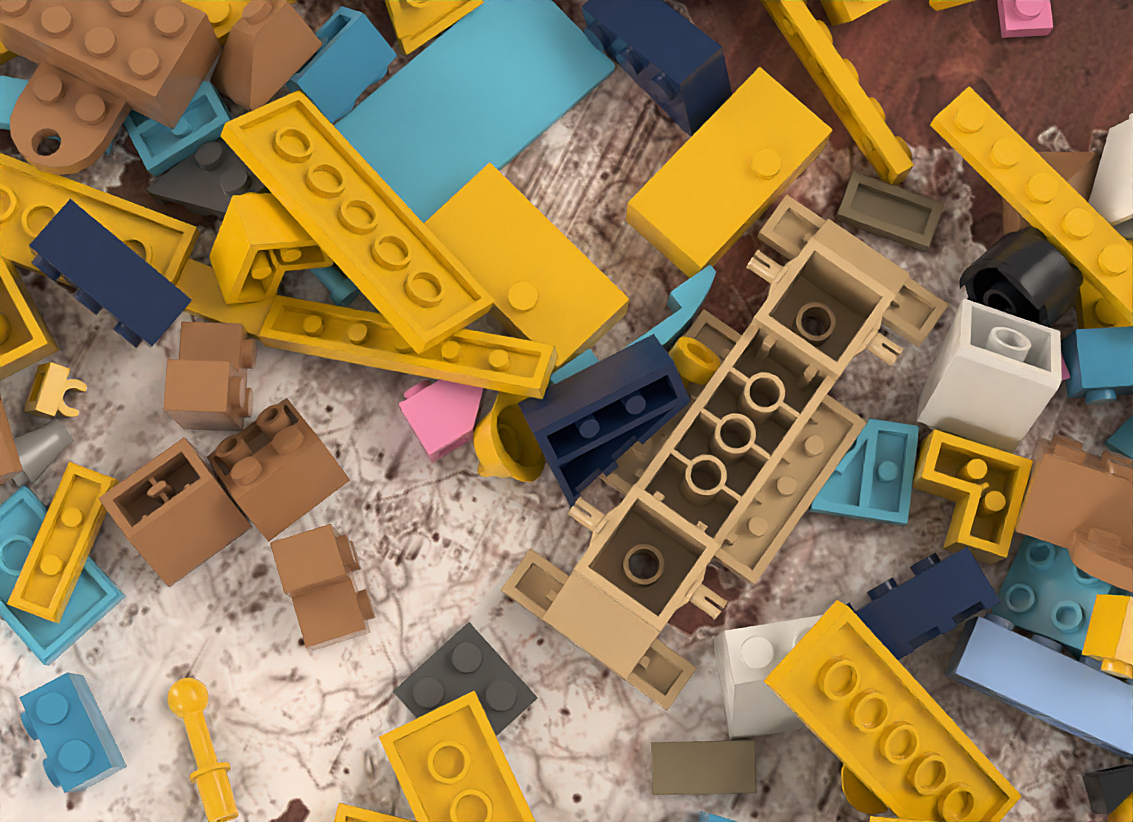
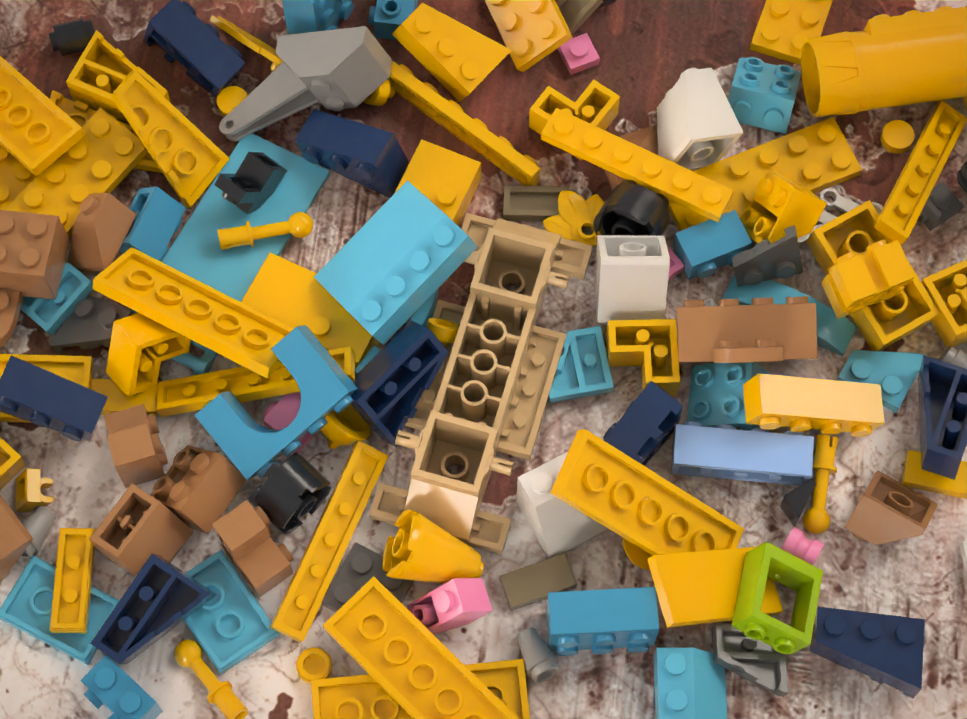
camera: 15 degrees left, 10 degrees down
none -> dark blue wedge [90,554,217,664]
none -> medium azure tile [184,549,280,675]
none -> dark azure arch [195,325,358,480]
none -> black brick [214,152,287,214]
none -> yellow pin [217,212,313,250]
none -> black brick [248,452,331,534]
none -> yellow plate [269,440,388,643]
none -> yellow tile [296,647,332,685]
none -> medium azure slope [314,180,478,345]
none -> yellow cone [382,509,484,583]
none -> bright pink slope [407,578,493,635]
none -> yellow brick [529,79,620,161]
none -> yellow plate [543,190,604,247]

